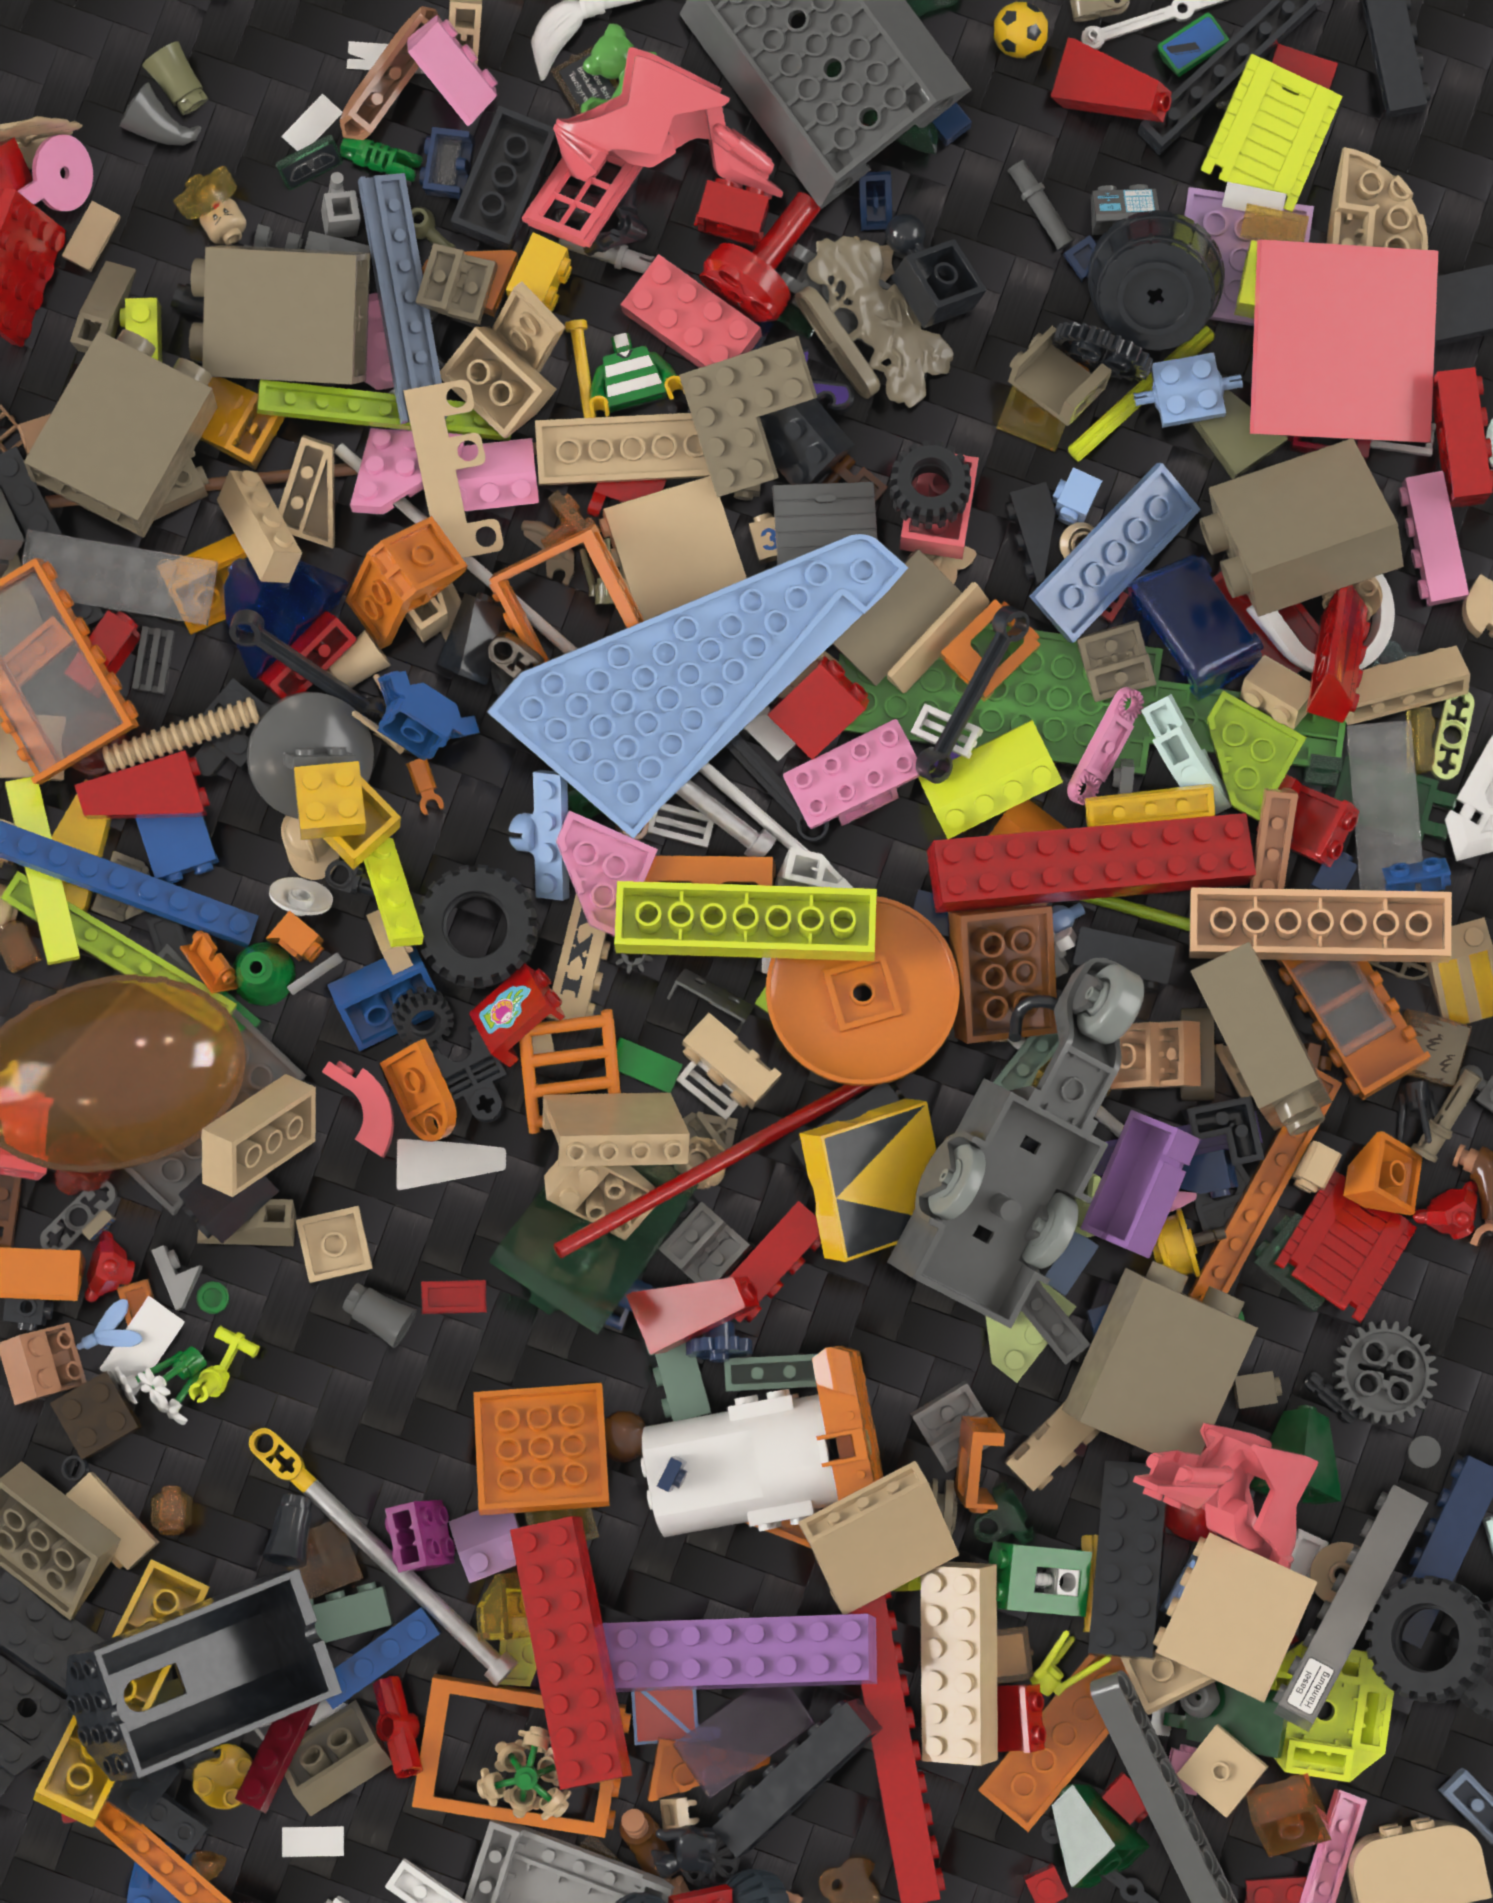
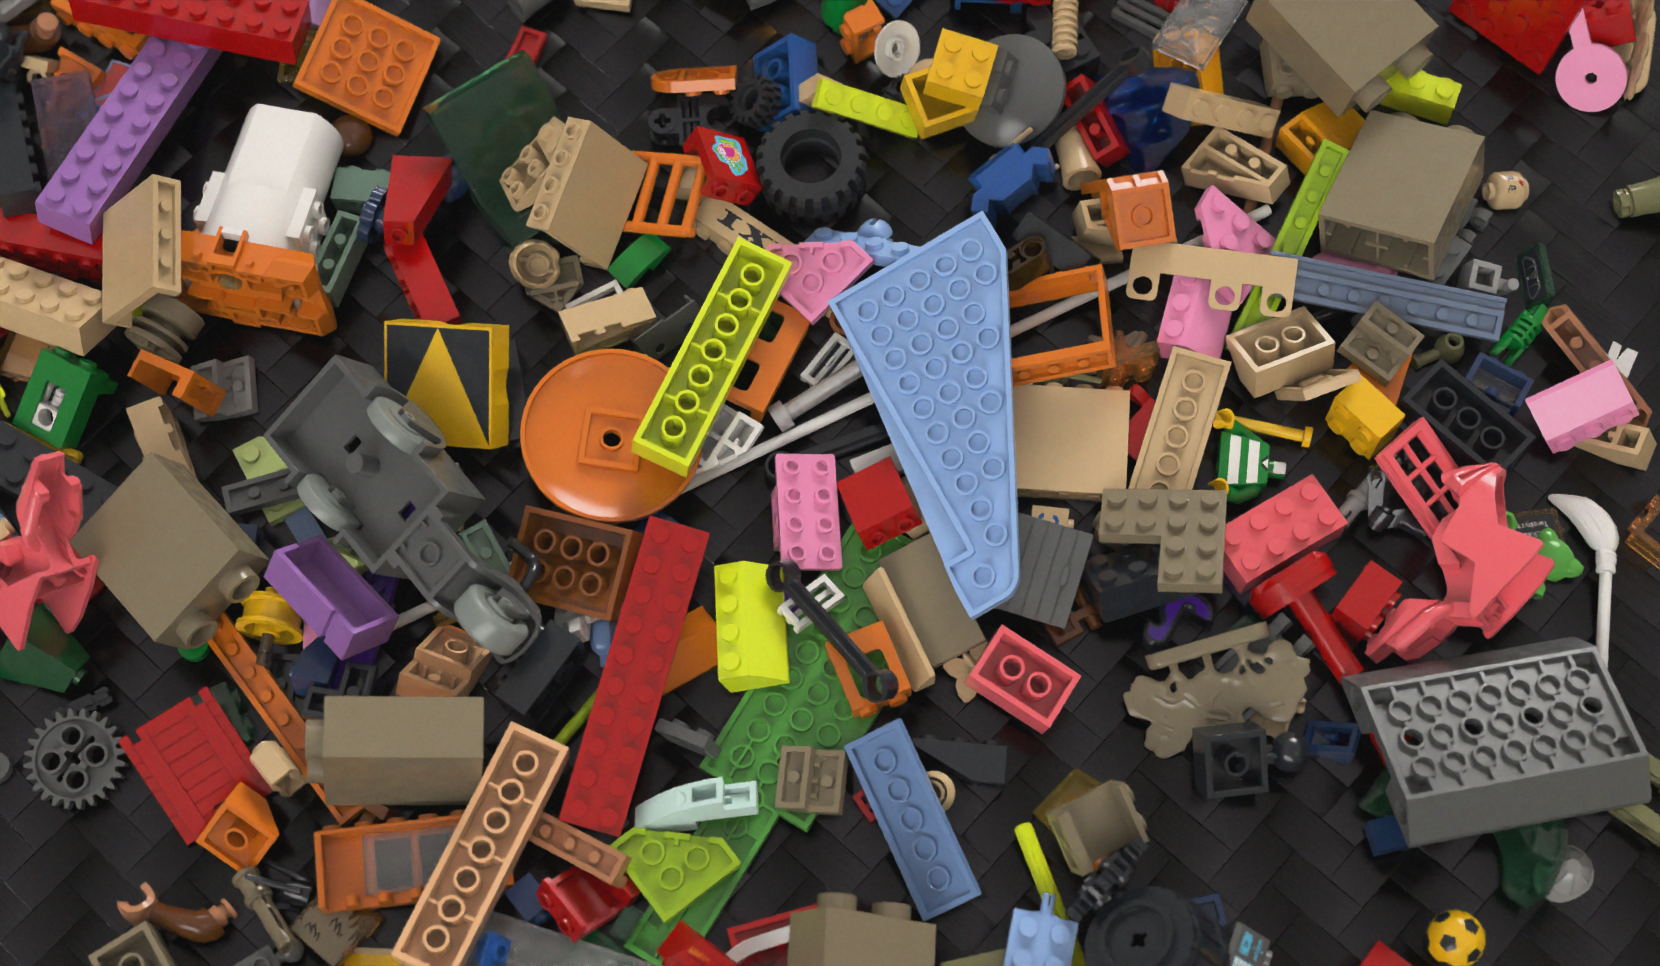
camera: 115 degrees right, 15 degrees down
tan tile [62,201,121,272] -> none
dark tan slope [70,261,137,353] -> none
dark grey hat [119,82,202,146] -> none
clear yellow plate [174,166,237,219] -> none
white sticker [281,94,343,155] -> none
white sticker [287,953,343,995] -> none
coral arch [322,1060,394,1158] -> none
white sticker [397,1139,506,1190] -> none
orange bar [406,759,444,816] -> none
red piece [553,1084,876,1258] -> none
dark blue plate [657,1456,688,1492] -> none
light grey slope [659,1201,752,1283] -> none
black tyre [890,440,971,529] -> none
clear green tile [974,1481,1035,1544] -> none
dark grey pin [1007,160,1075,251] -> none
light blue brick [1052,468,1102,526] -> none
bright pink plate [1067,687,1144,805] -> none
yellow tile [1085,784,1215,827] -> none
clear blue windscreen [1128,554,1264,701] -> none
dark tan brick [1233,1371,1282,1409] -> none
tan brick [1240,655,1311,730] -> none
red rock [1413,1181,1478,1239] -> none

